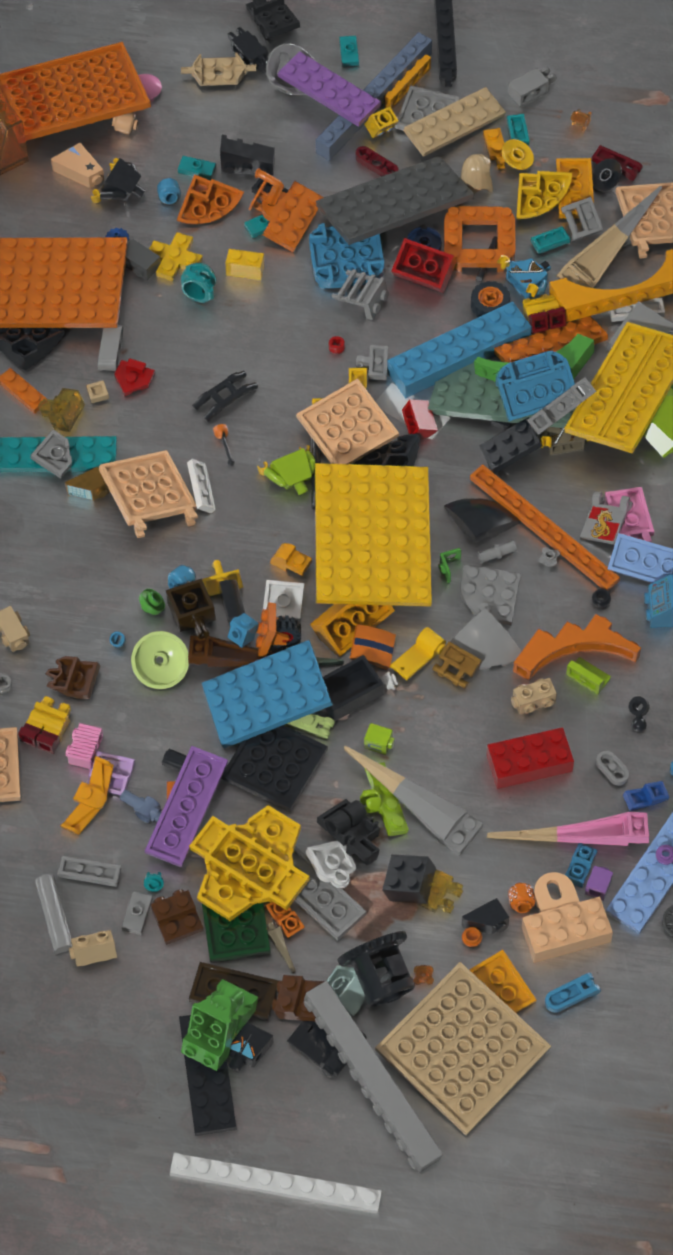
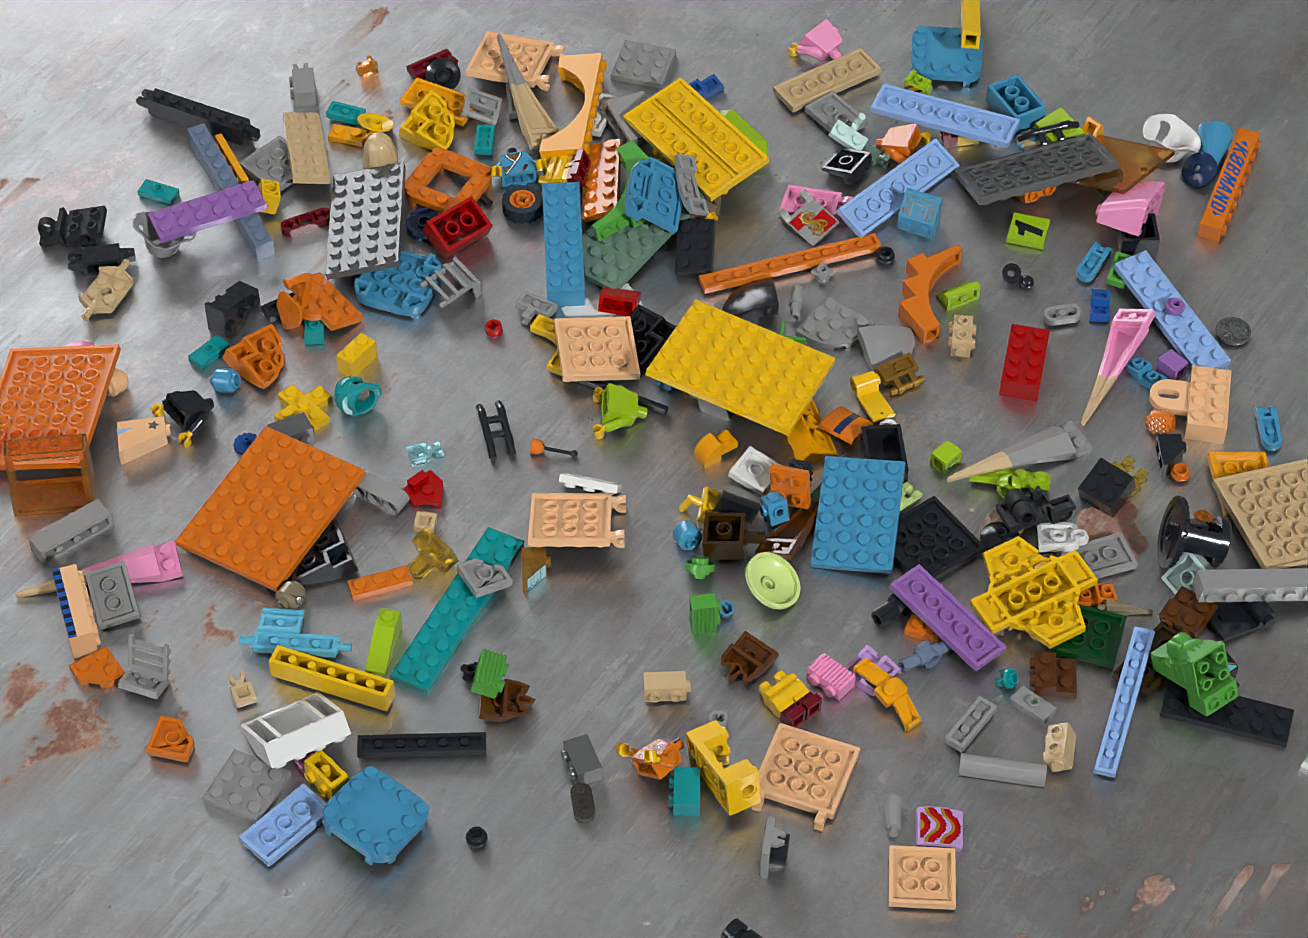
camera: 65 degrees left, 10 degrees down
none -> clear light blue plate [407,442,444,466]
none -> bright green brick [689,593,721,636]
none -> black dish [980,522,1020,551]
none -> light blue plate [1094,626,1155,778]

